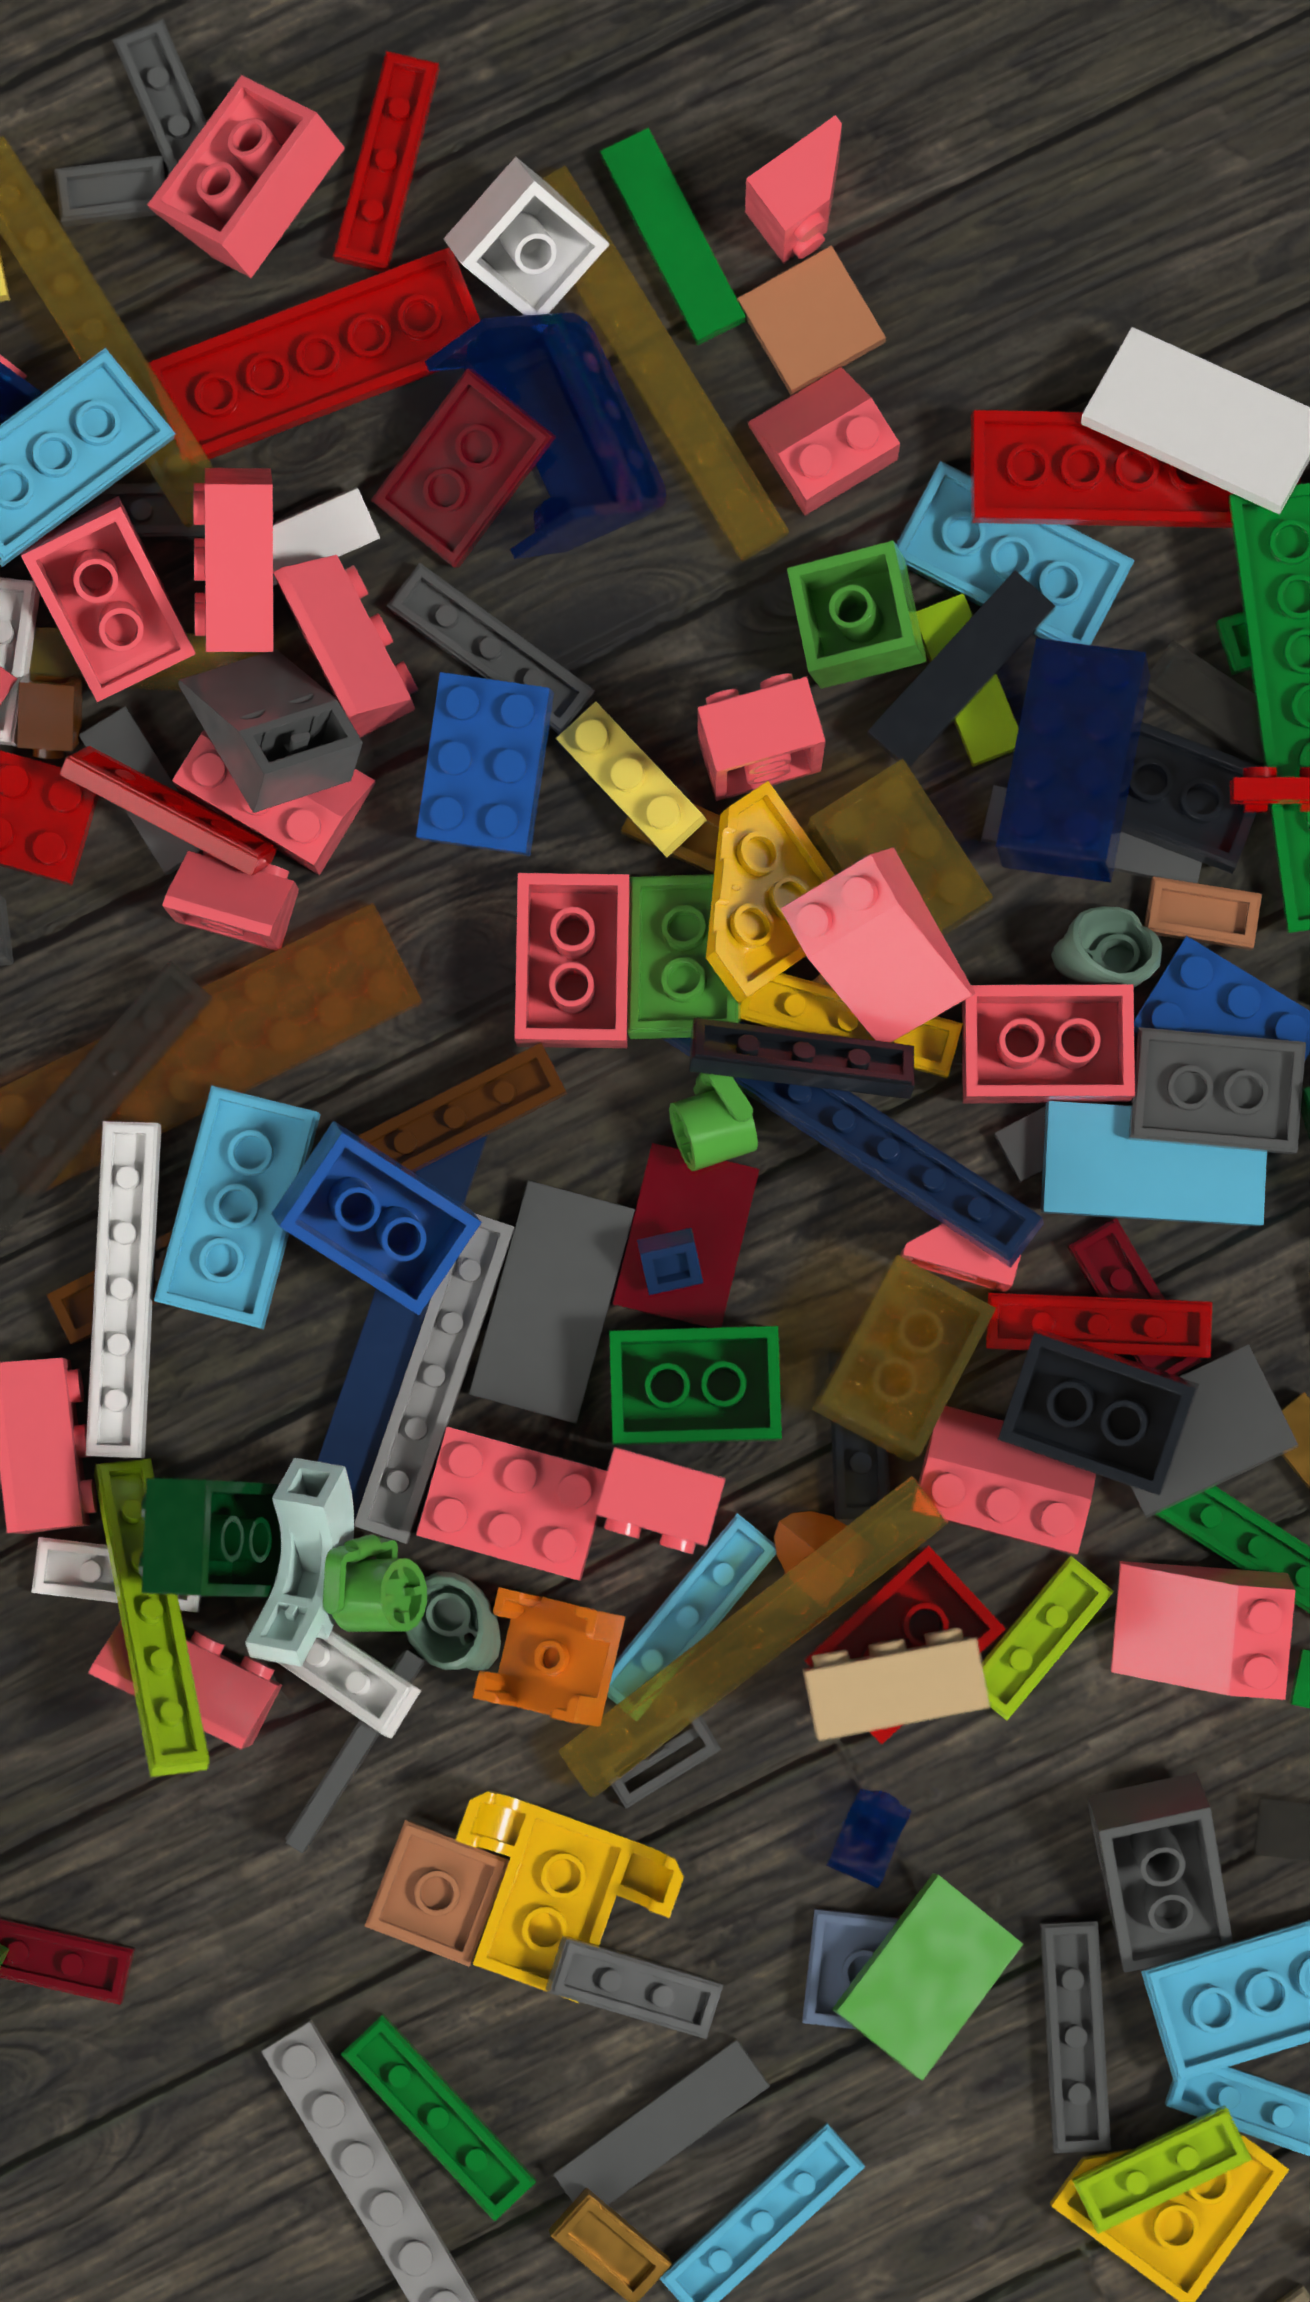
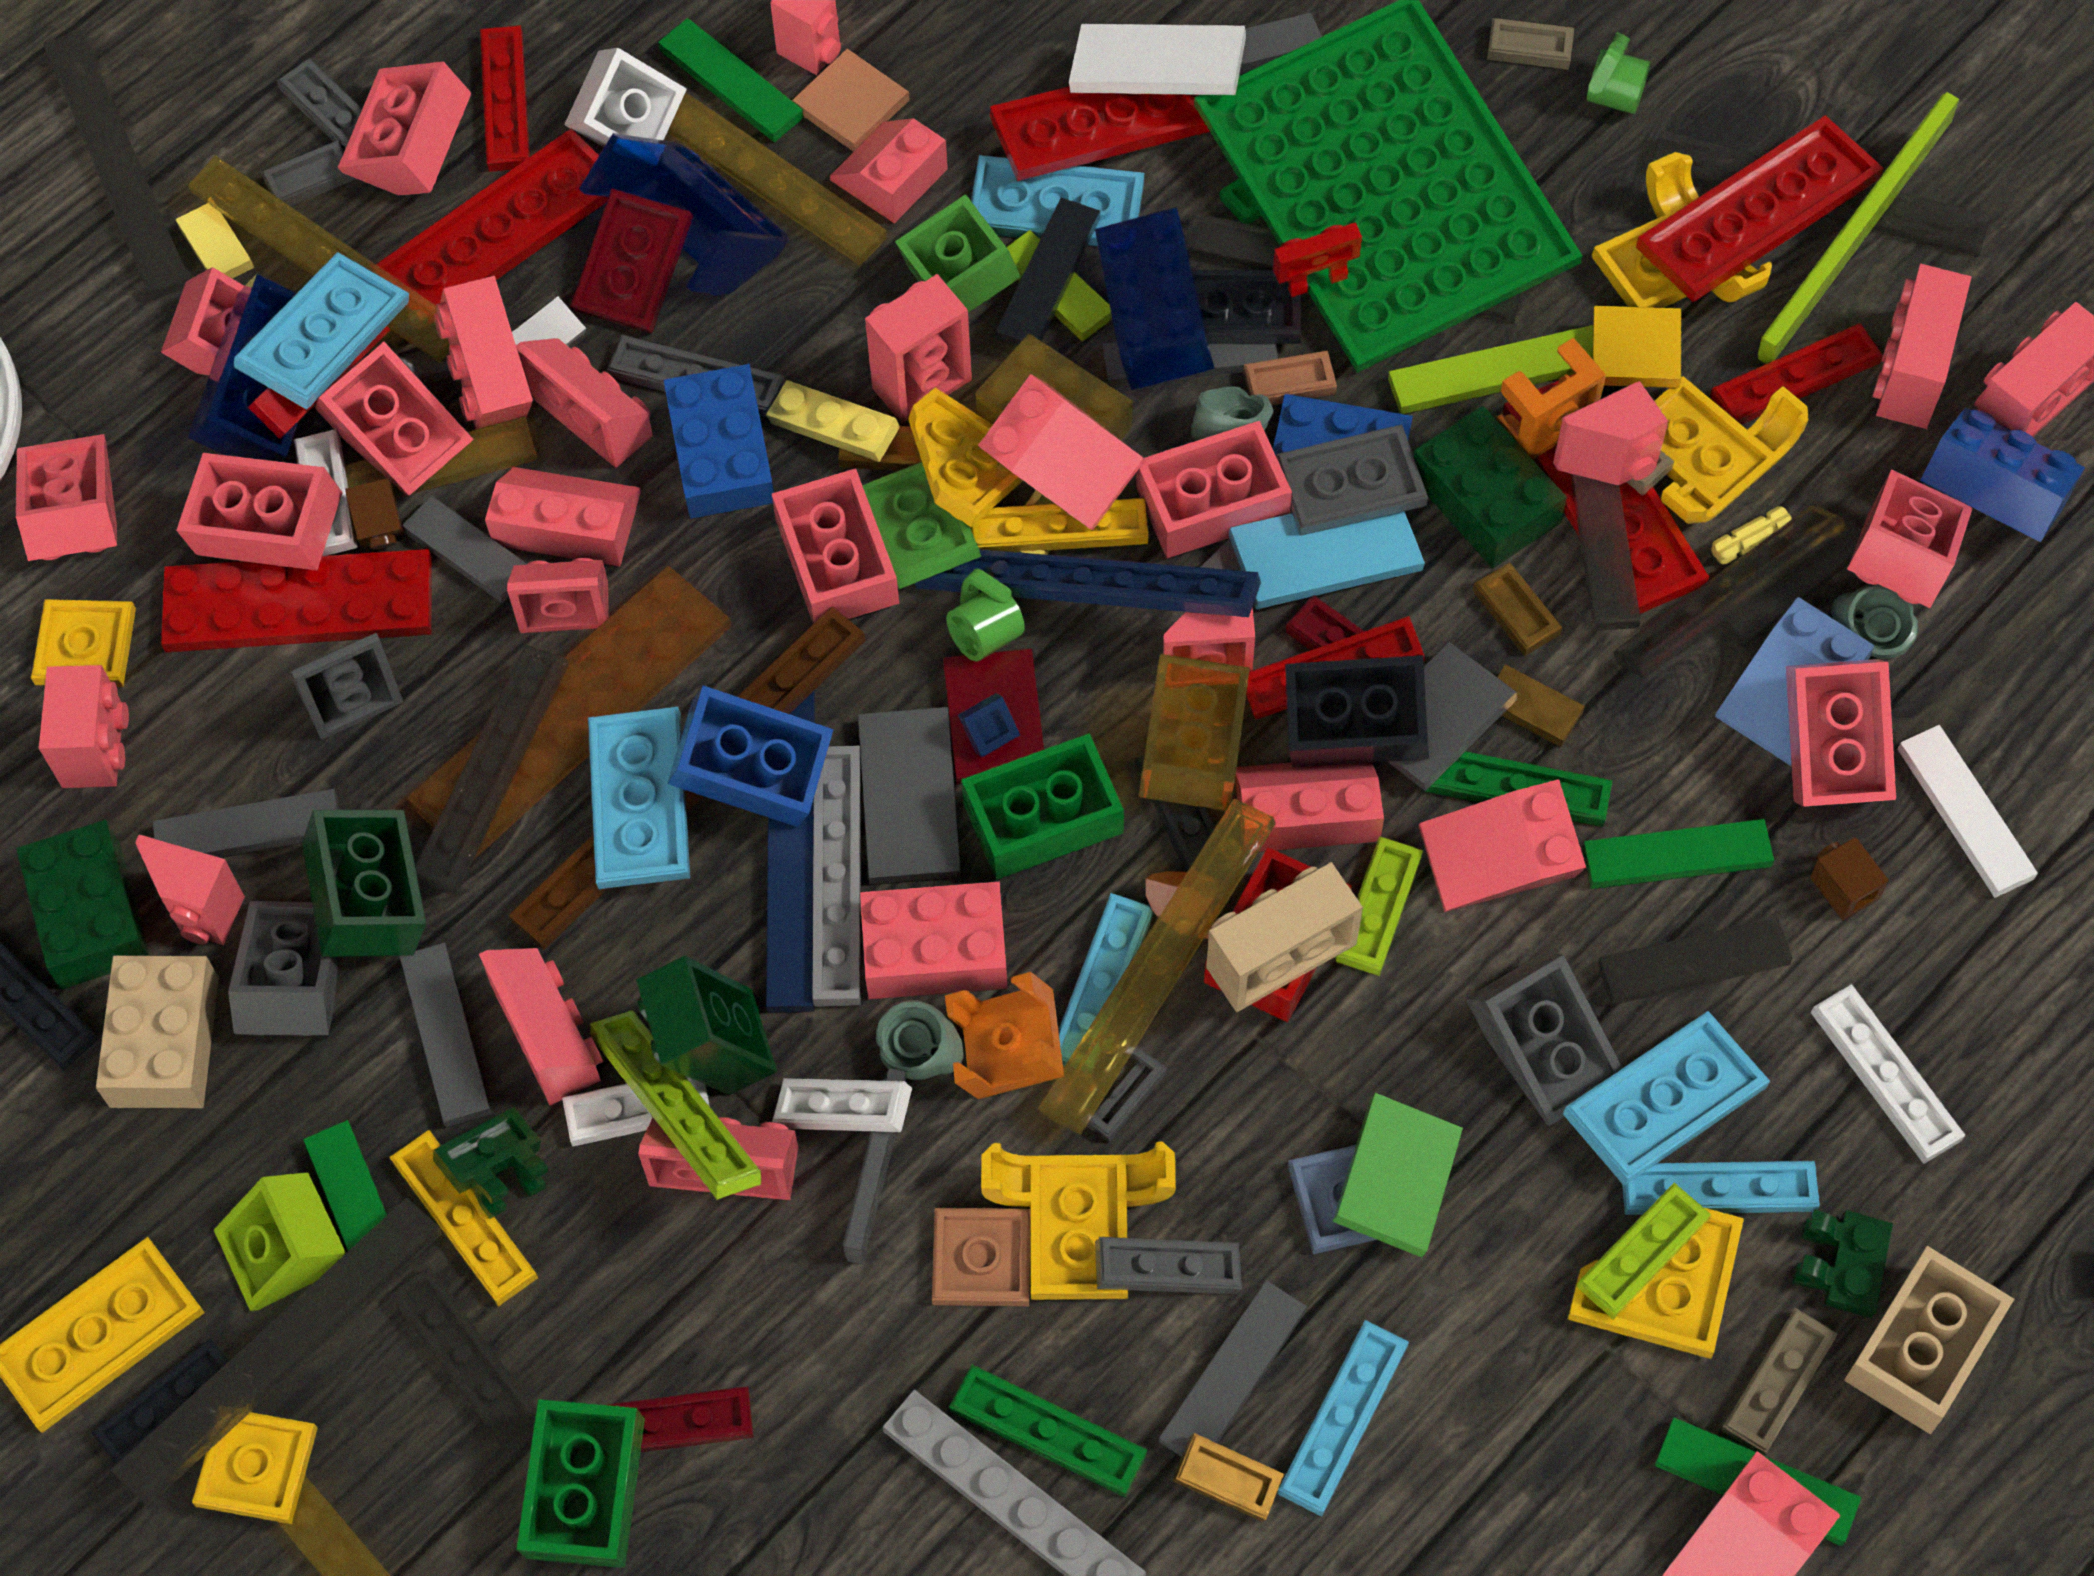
camera: 25 degrees left, 20 degrees down
red tile [59,746,278,876] -> none
white tile [86,1121,161,1458] -> none
dark grey slope [178,649,363,813] -> none
light aqua arch [245,1458,354,1667] -> none
bright green piece [323,1534,427,1632] -> none
coral brick [596,1448,725,1554] -> none
black tile [689,1018,914,1099] -> none
clear blue bracket [826,1789,911,1888] -> none
dark grey tile [1040,1920,1111,2153] -> none

